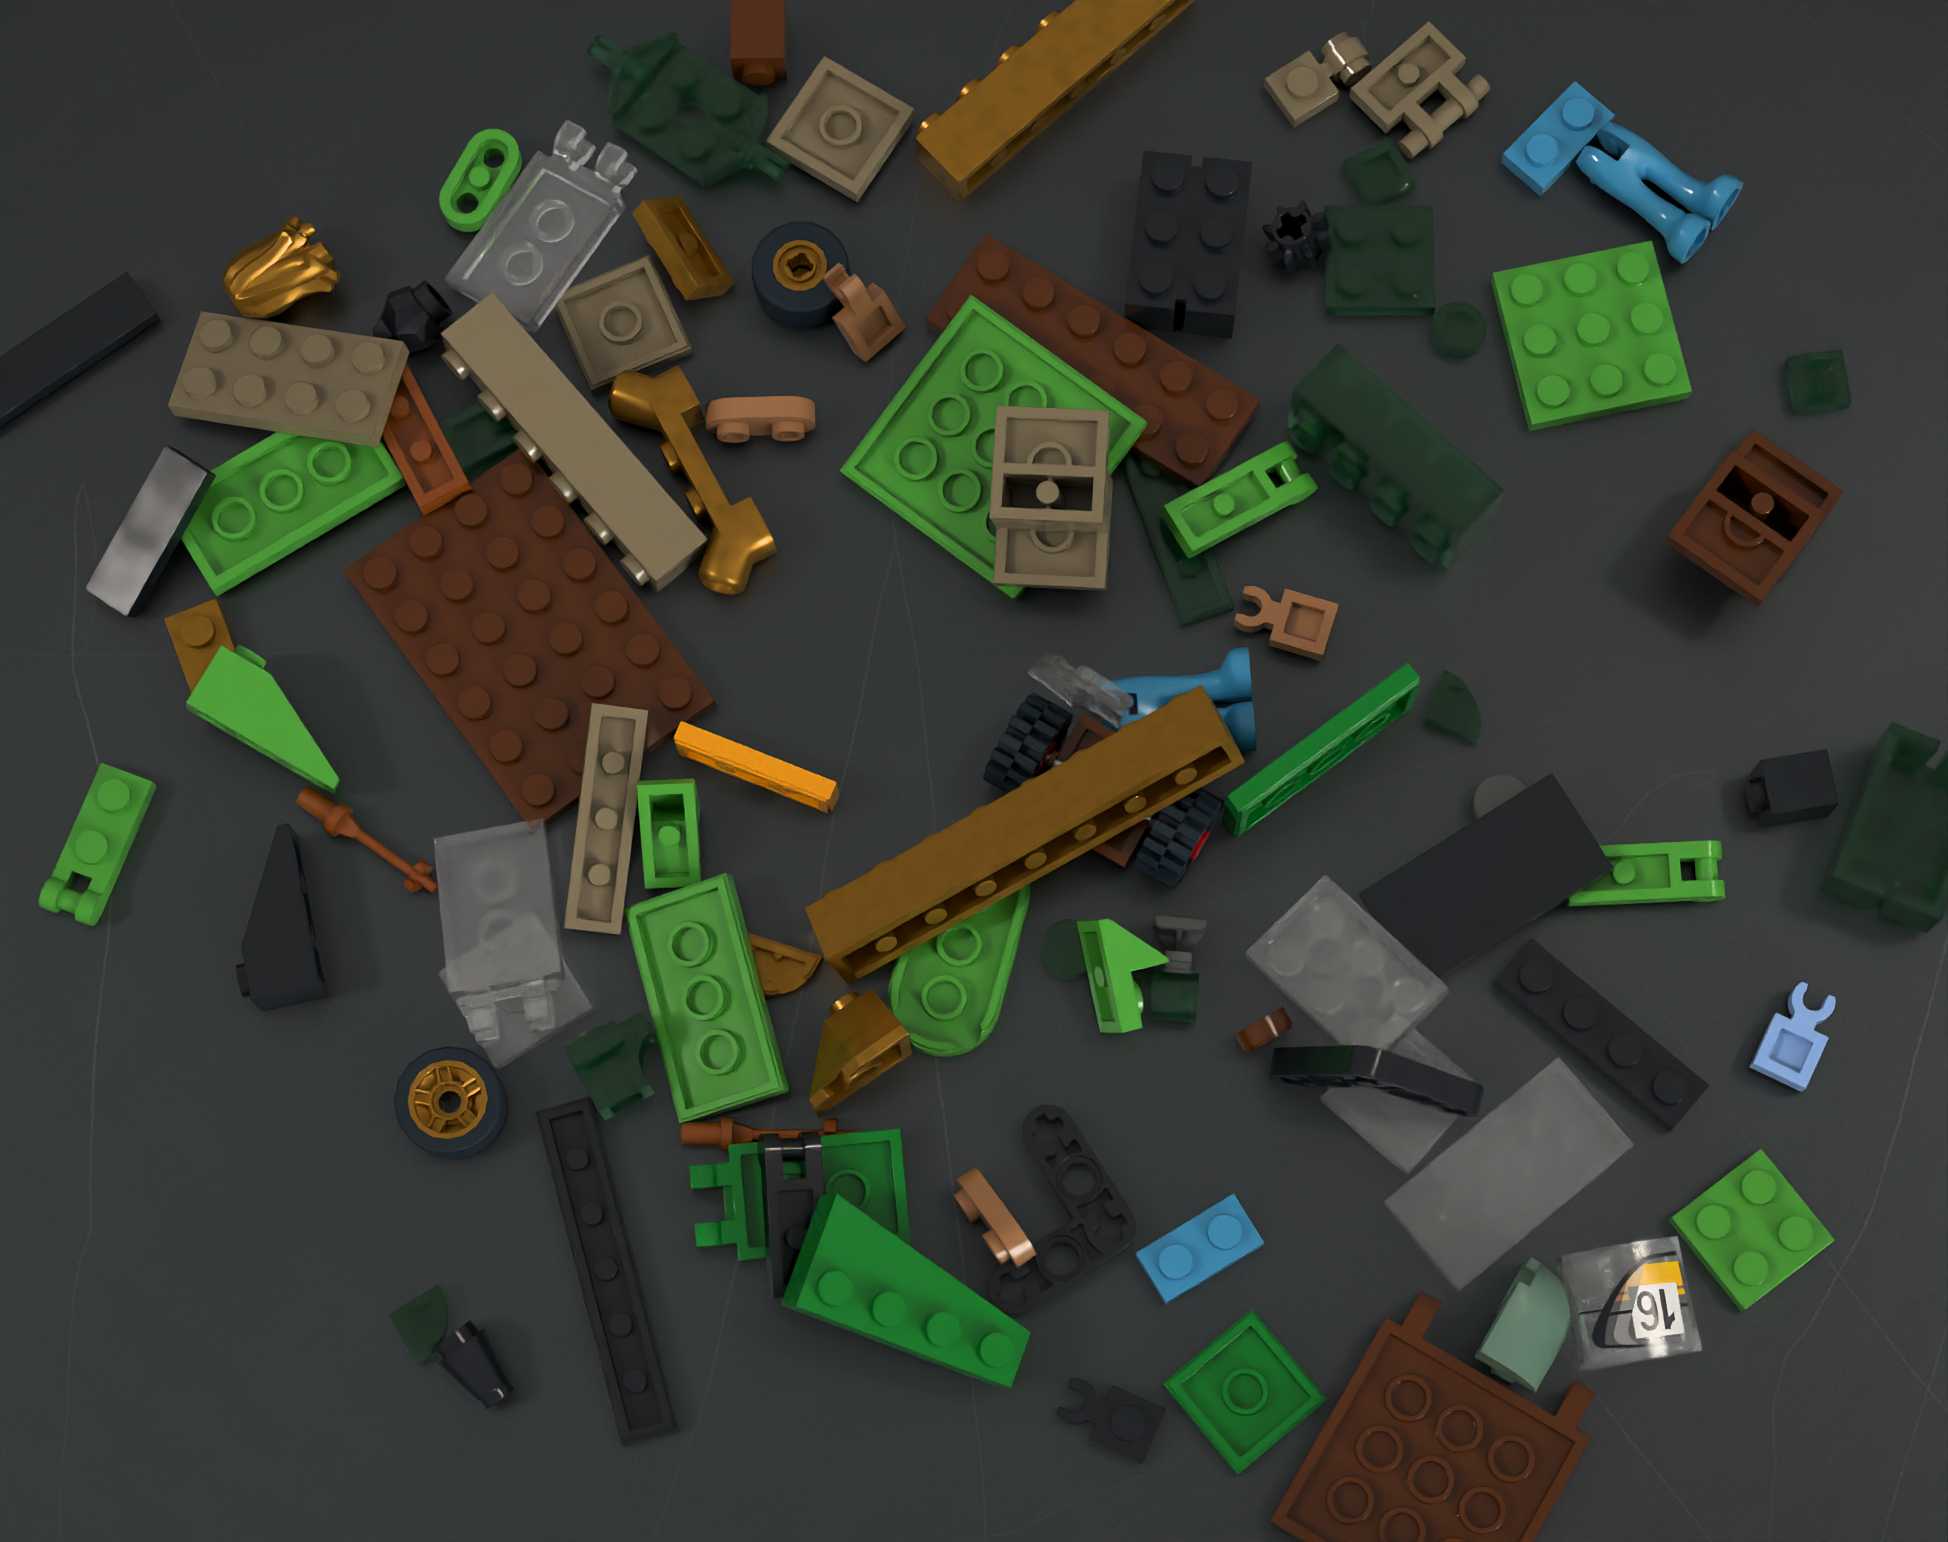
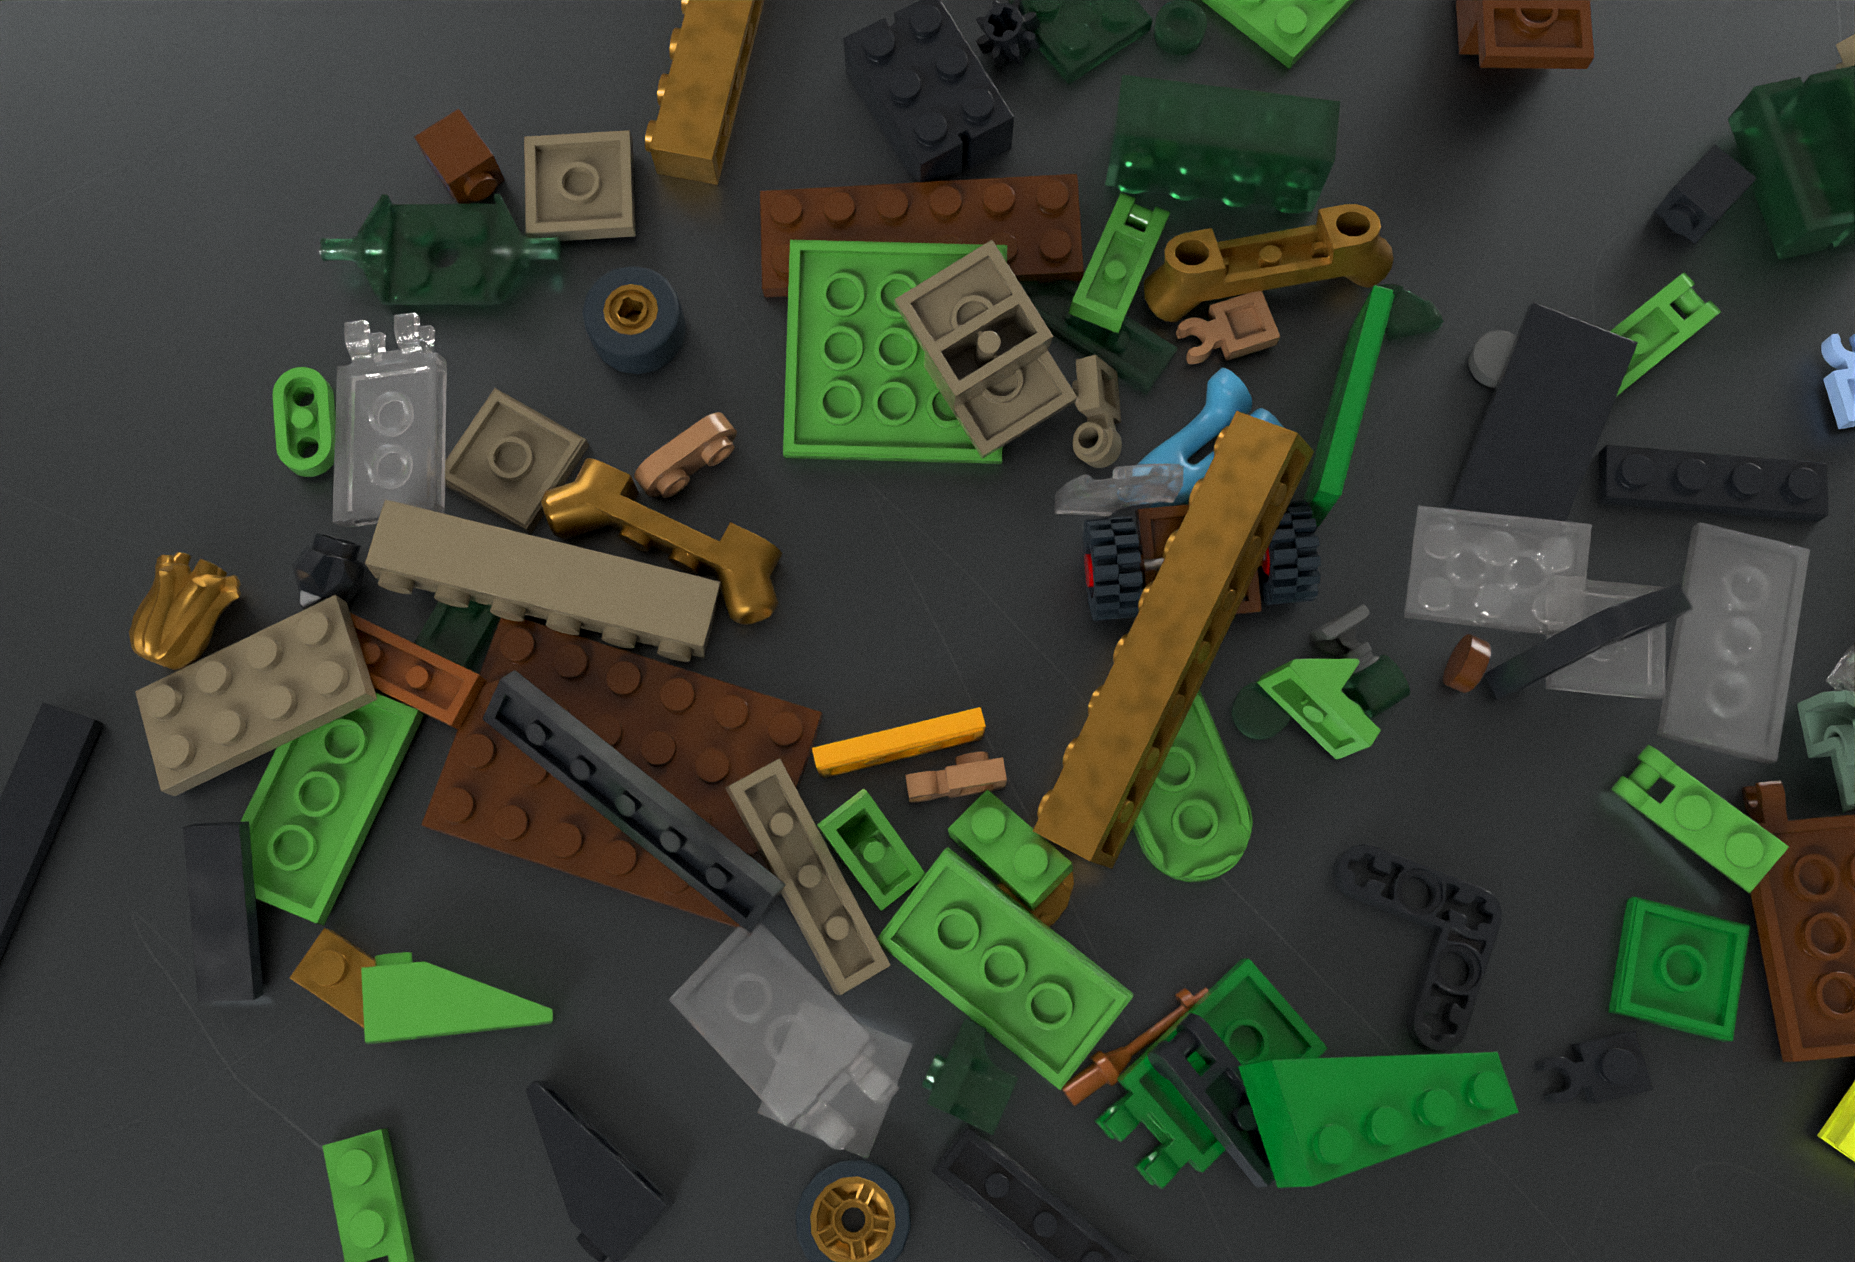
camera: 40 degrees left, 0 degrees up
dark orange piece [296,785,440,894] -> none
pearl gold plate [632,196,735,301] -> none
pearl gold slope [809,988,912,1118] -> none
medium nougat plate [822,263,906,362] -> none
medium nougat plate [953,1166,1037,1268] -> none
dark azure plate [1135,1193,1264,1305] -> none
none -> black plate [483,670,786,934]
none -> medium nougat plate [905,752,1007,803]
none -> bright green plate [948,789,1073,911]
none -> dark tan plate [1072,355,1122,468]
none -> pearl gold plate [1144,204,1394,322]
none -> bright green plate [1611,745,1789,893]

